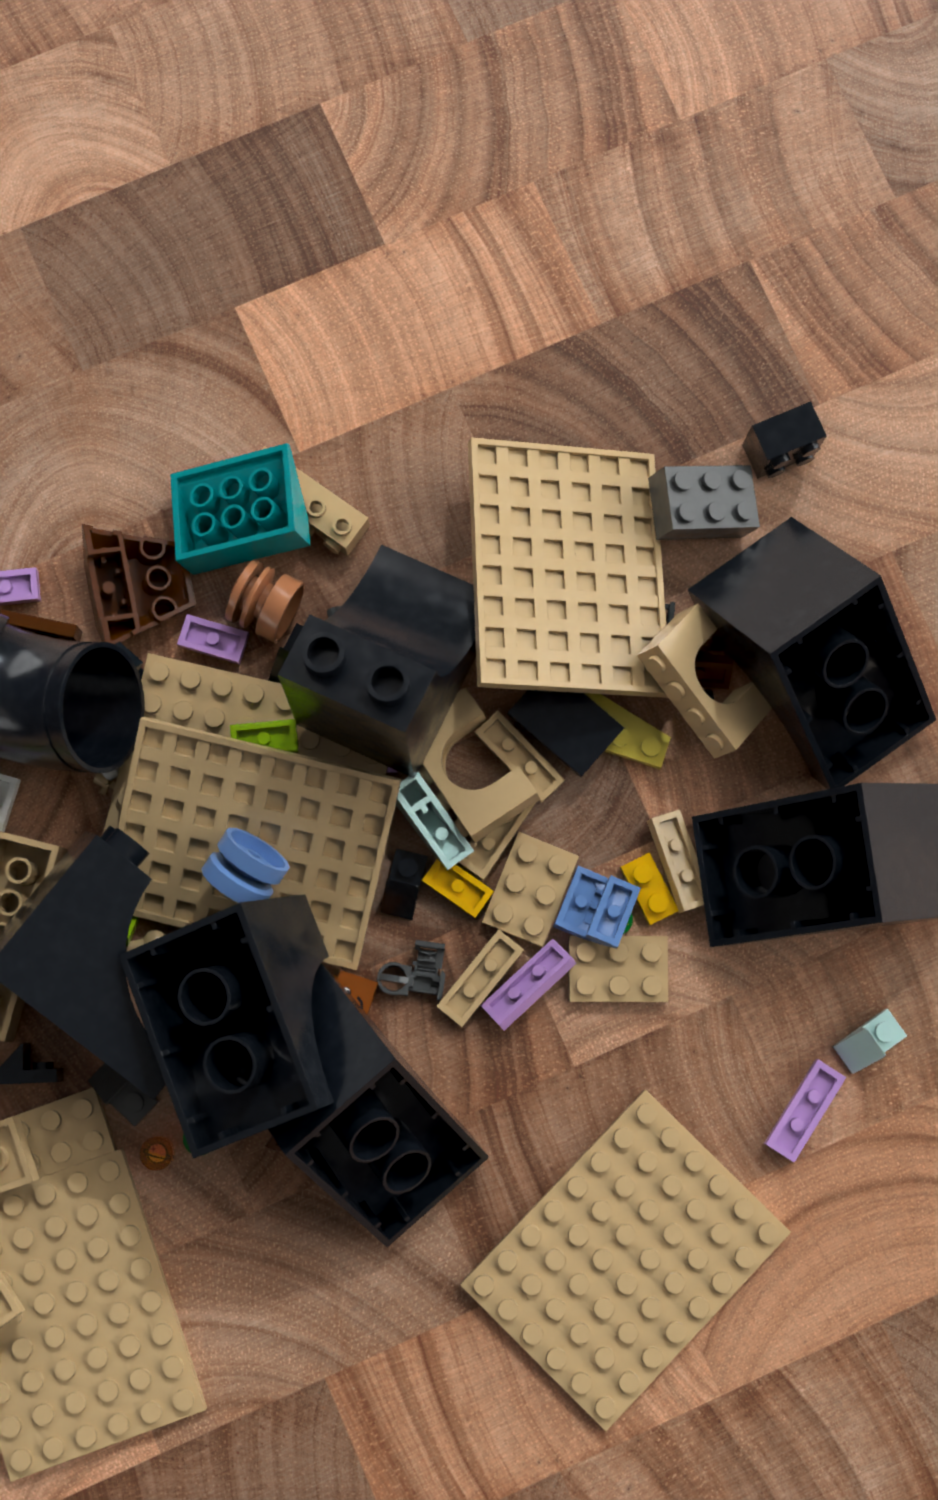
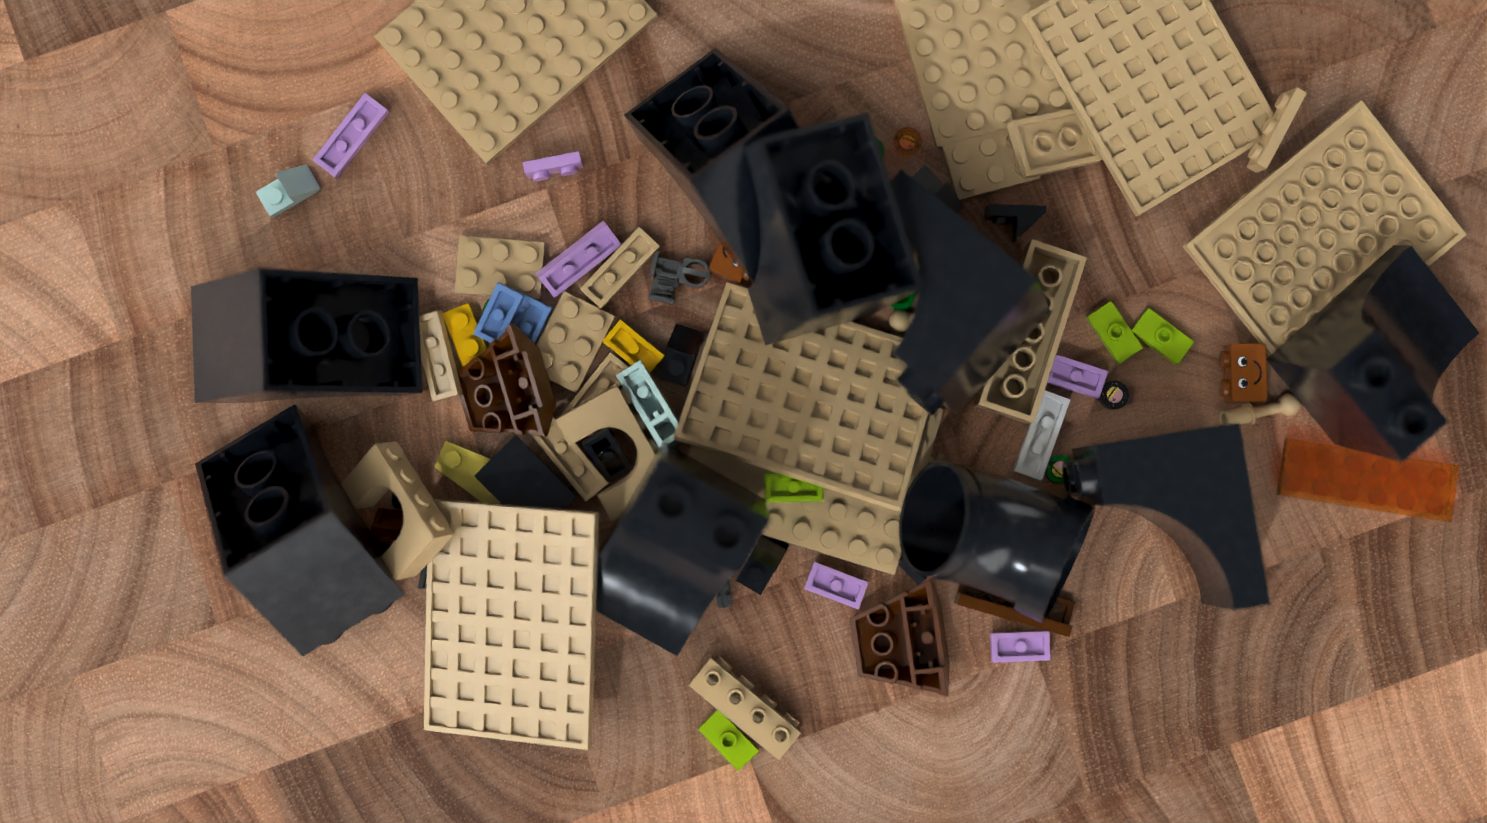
camera: 175 degrees left, 5 degrees up
teal slope [170,443,311,575] -> none
medium blue wheel [201,828,290,903] -> none
nougat wheel [225,559,306,644] -> none
dark grey brick [648,465,760,540] -> none
black brick [742,401,827,479] -> none
none -> reddish brown wedge [458,324,556,436]
none -> lavender plate [522,151,584,181]
none -> black slope [582,427,633,483]
none -> lime plate [698,710,759,771]

